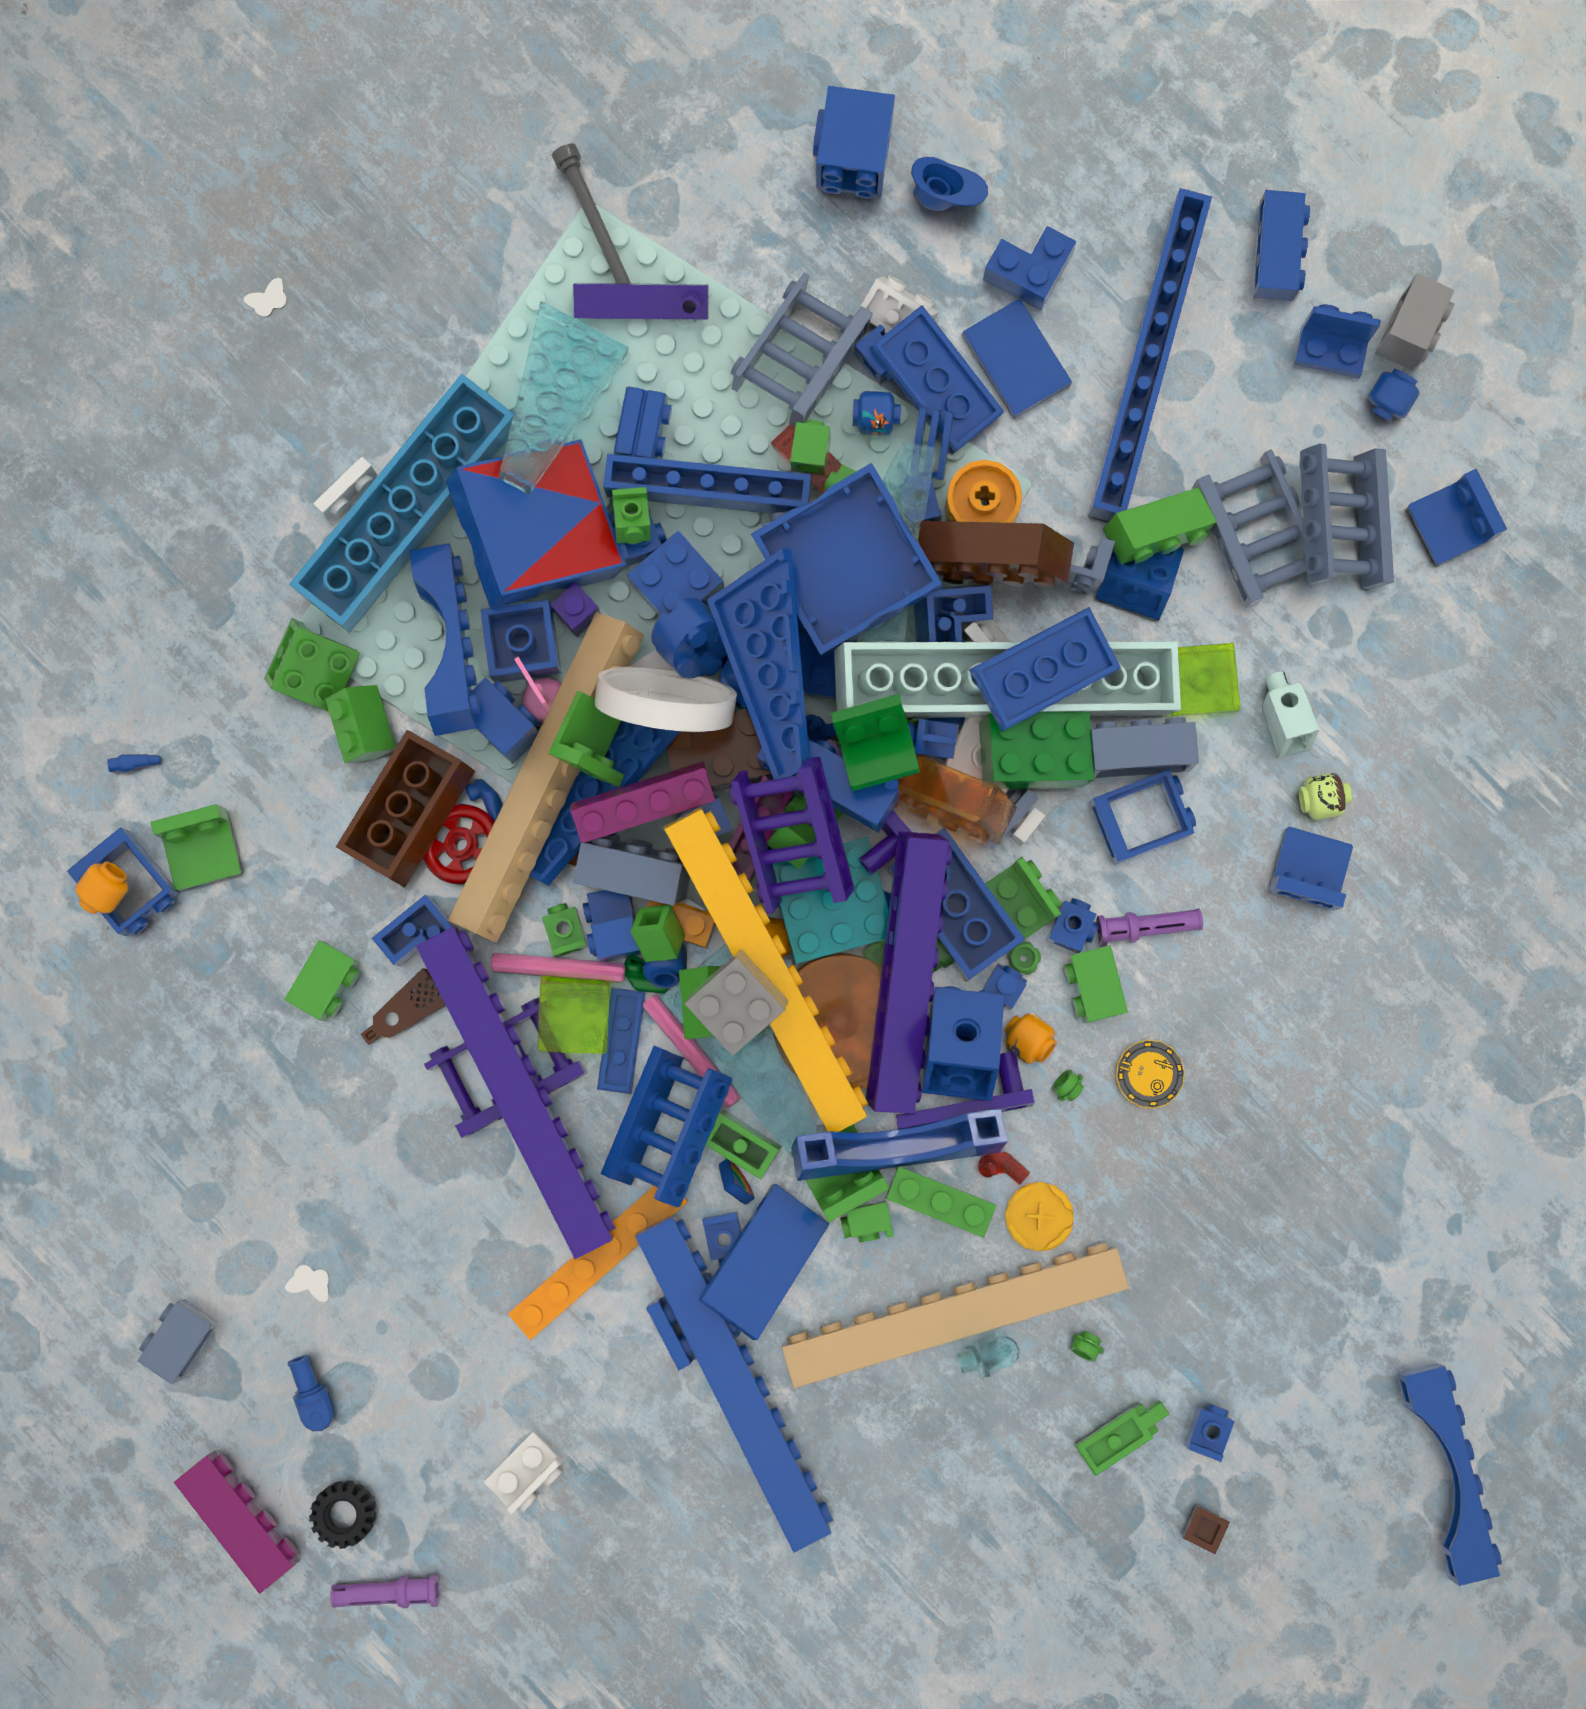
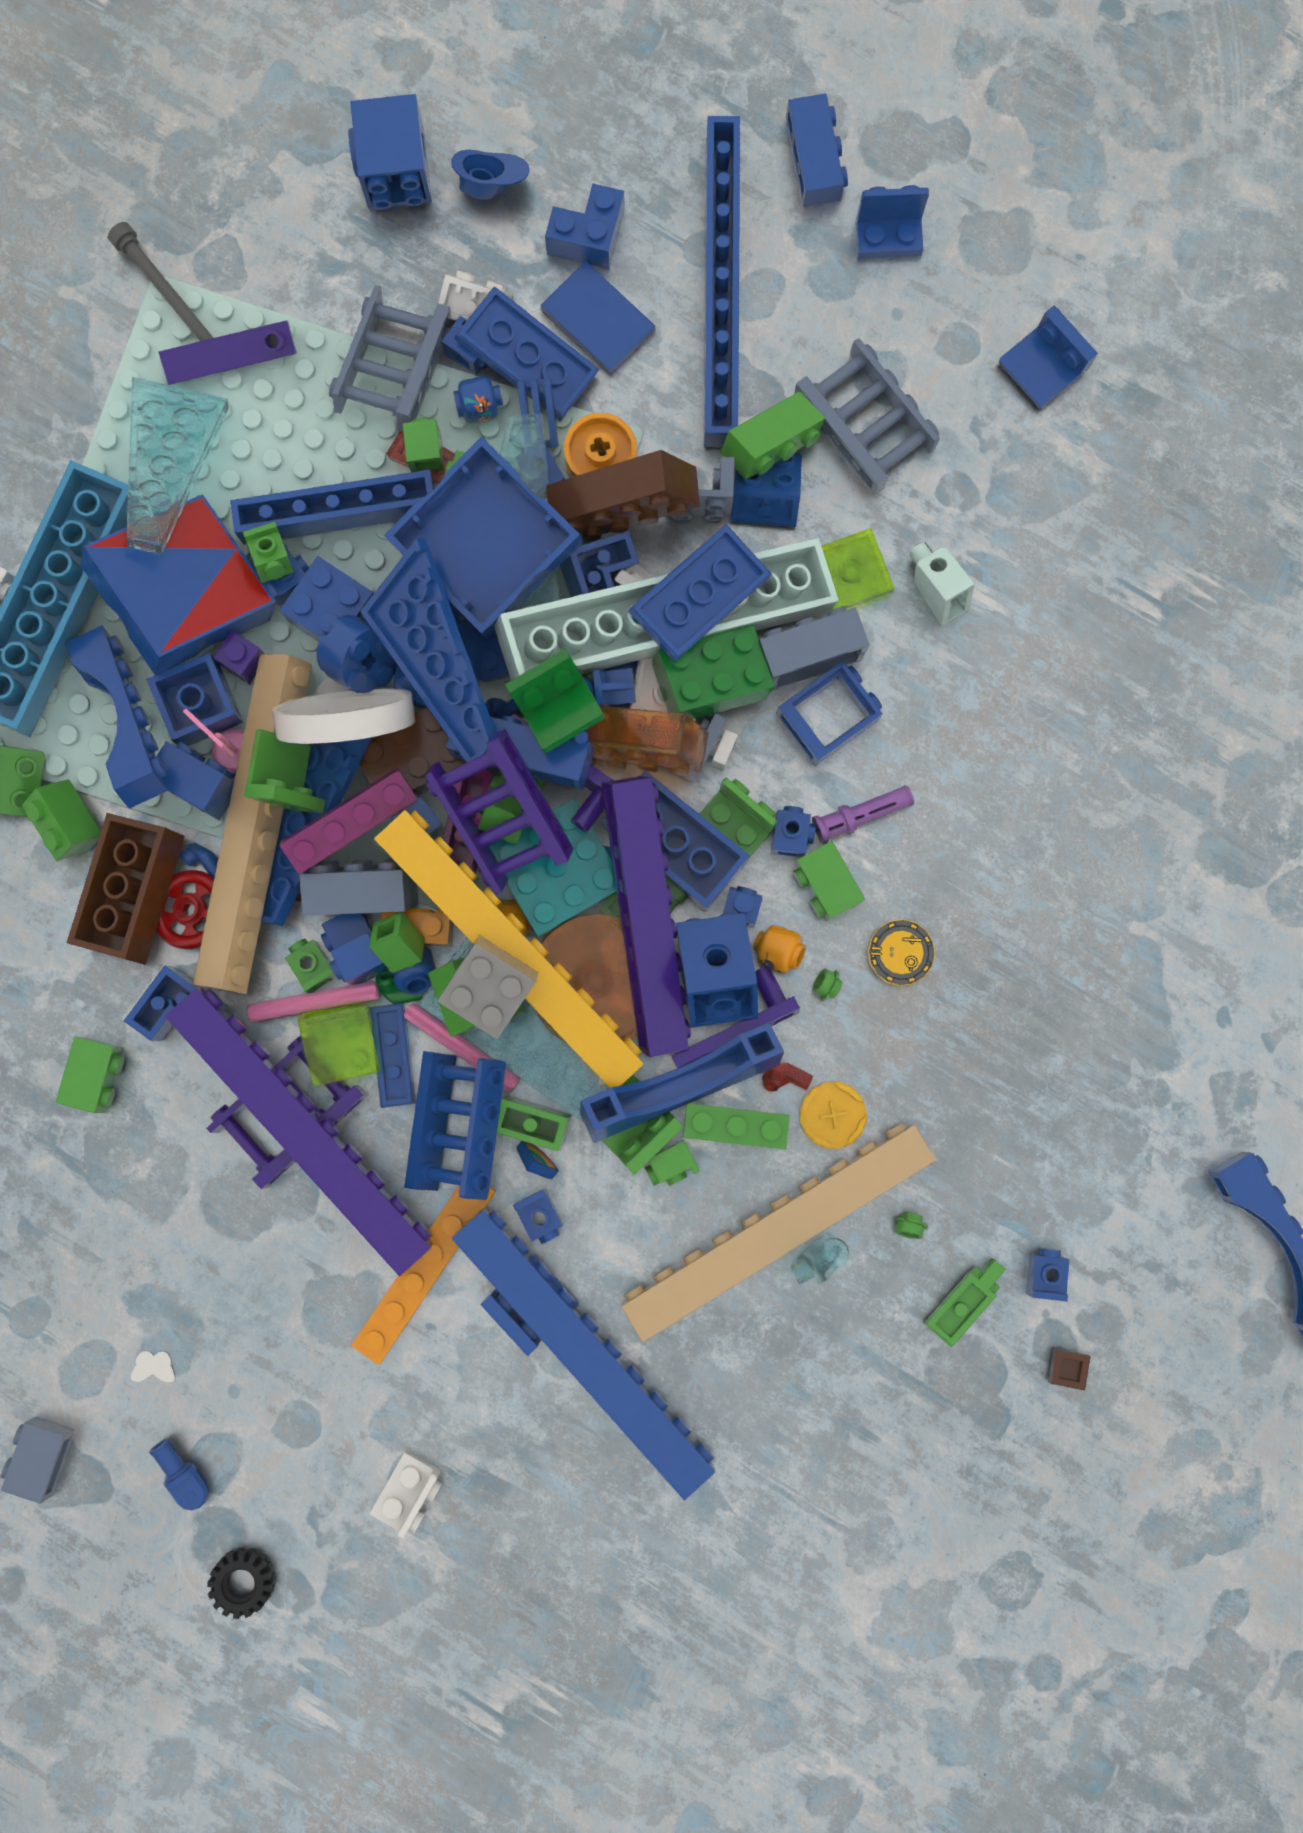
camera: 20 degrees left, 0 degrees up
magenta brick [173,1451,299,1594] -> none
medium lavender pin [330,1574,440,1608] -> none
reddish brown piece [361,968,446,1045] -> none
blue brick [614,386,672,459] -> none
blue tile [699,1184,829,1341] -> none
bright green plate [1007,941,1041,975] -> none
blue bracket [1269,827,1353,911] -> none
yellowish green head [1298,773,1352,820] -> none
sand blue fence [1299,443,1394,589] -> none
blue head [1368,368,1420,422] -> none
light grey brick [1375,273,1455,370] -> none

